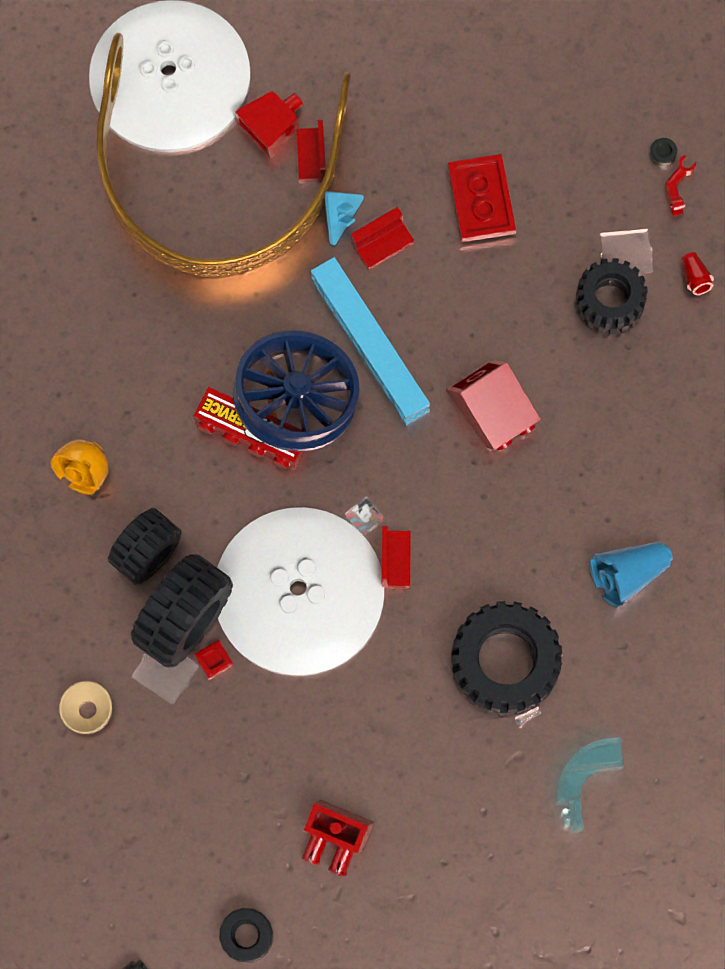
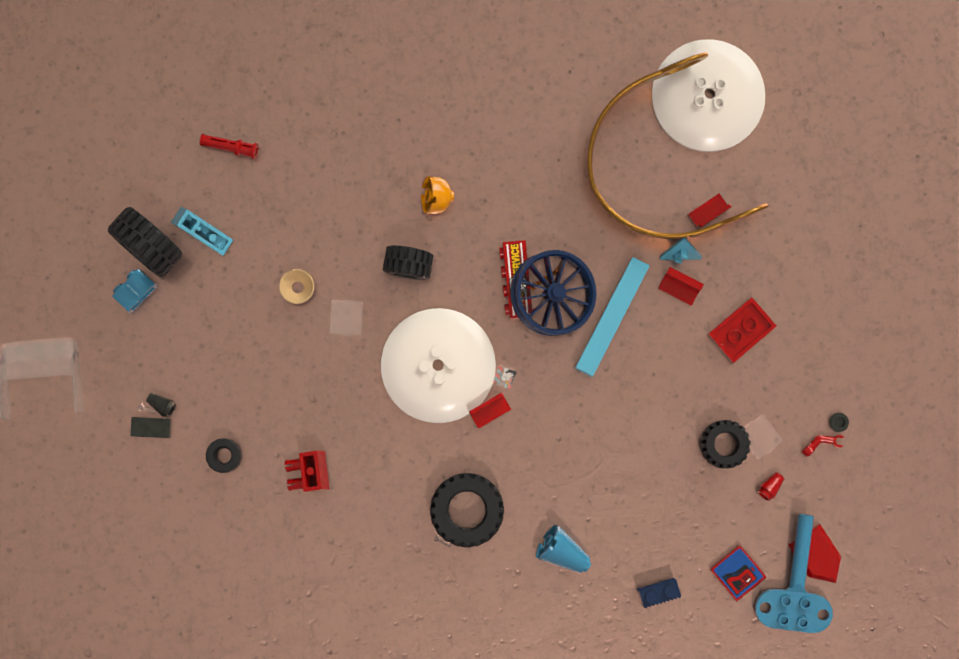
camera: 50 degrees right, 10 degrees up
black tyre [131,554,233,667] -> none
red tile [194,640,234,680] -> none
red torso [235,91,303,158] -> none
slope [446,360,541,451] -> none
clear light blue arch [555,737,624,834] -> none

